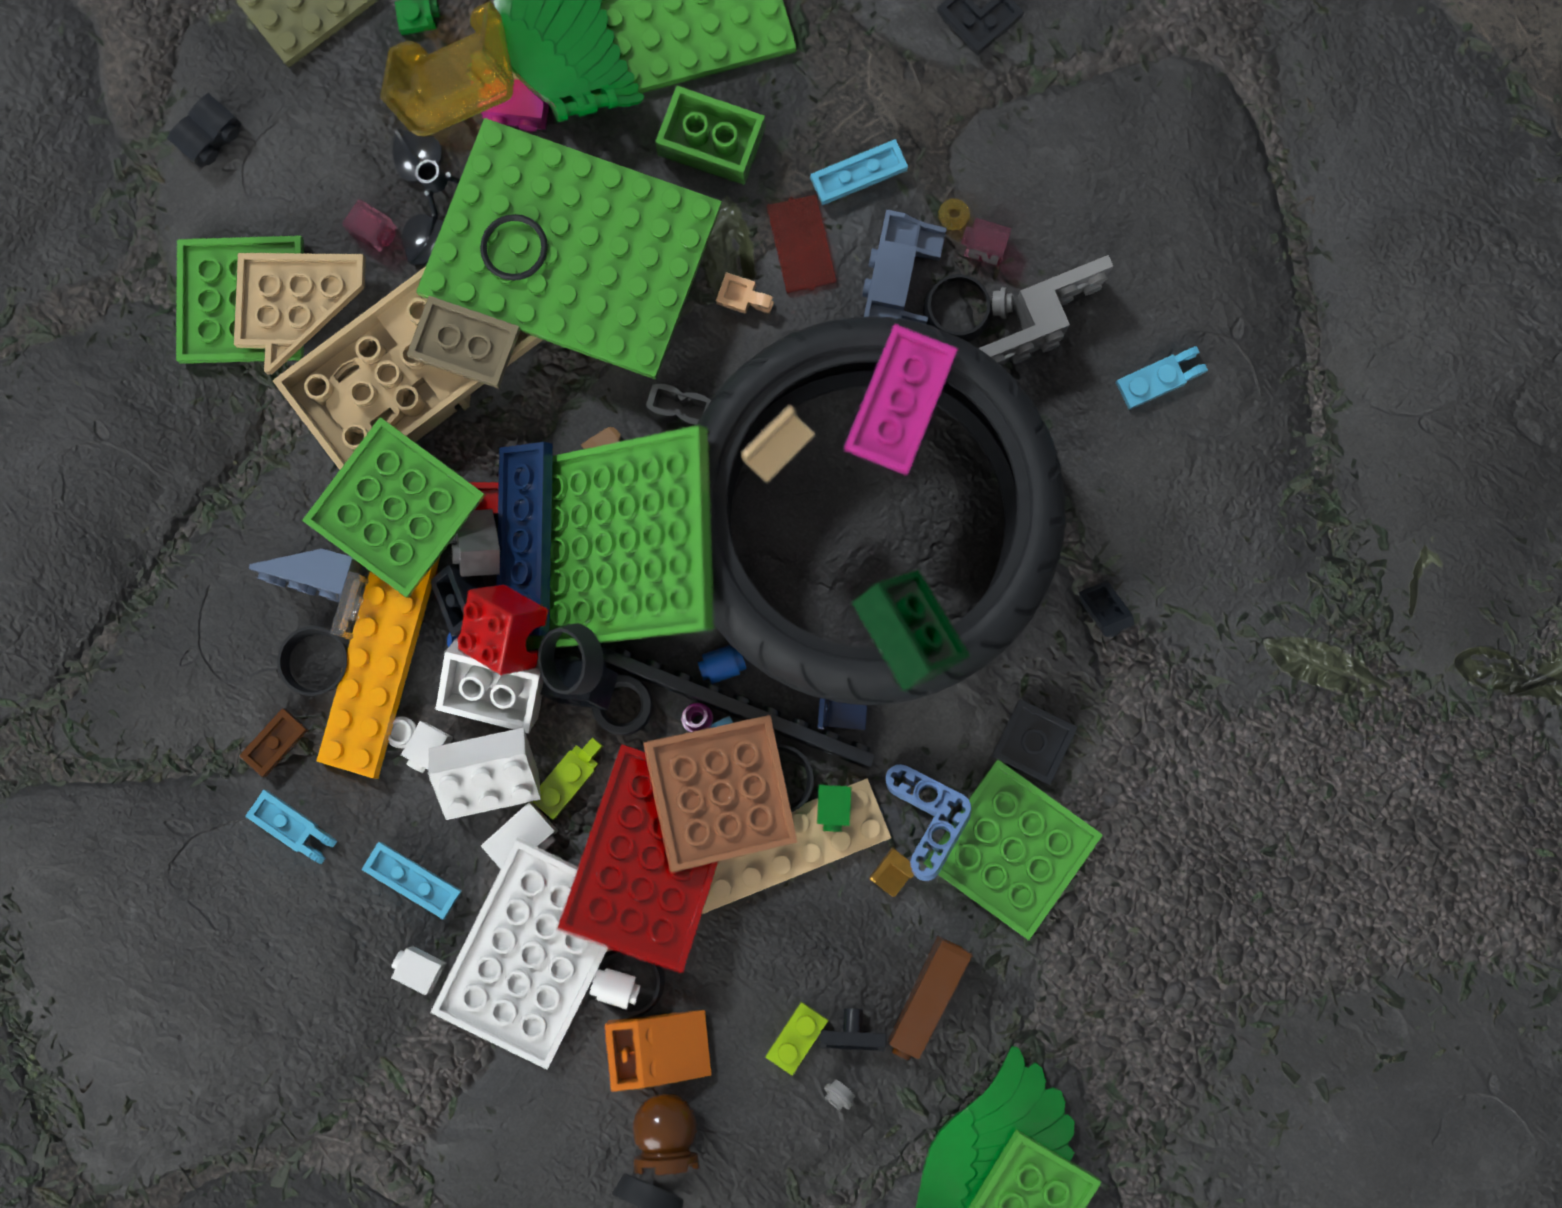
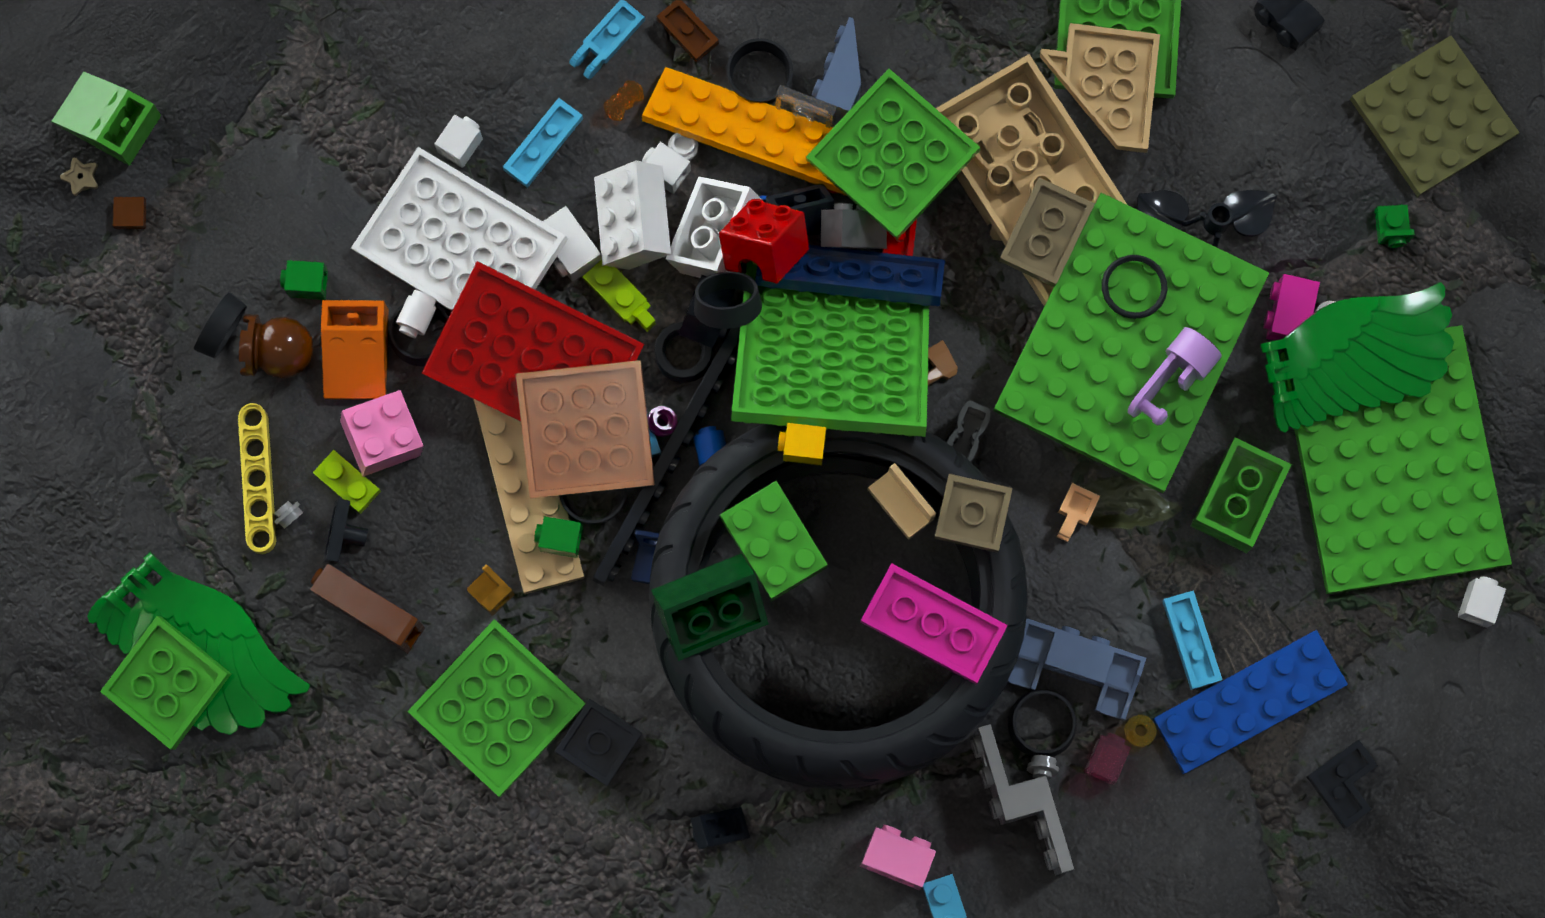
camera: 90 degrees right, 5 degrees down
clear pink brick [342,199,397,253] -> none
clear yellow windscreen [380,1,514,136] -> none
clear red piece [767,195,836,294] -> none
medium blue beam [886,764,972,881] -> none
none -> light yellow beam [238,403,276,554]
none -> green brick [280,260,328,300]
none -> bright pink brick [340,390,424,477]
none -> clear orange piece [604,80,644,121]
none -> bright green brick [720,481,828,602]
none -> yellow brick [778,423,826,465]
none -> bright pink brick [860,825,936,890]
none -> dark tan plate [934,474,1013,553]
none -> lavender piece [1128,327,1222,425]
none -> blue plate [1152,630,1348,774]

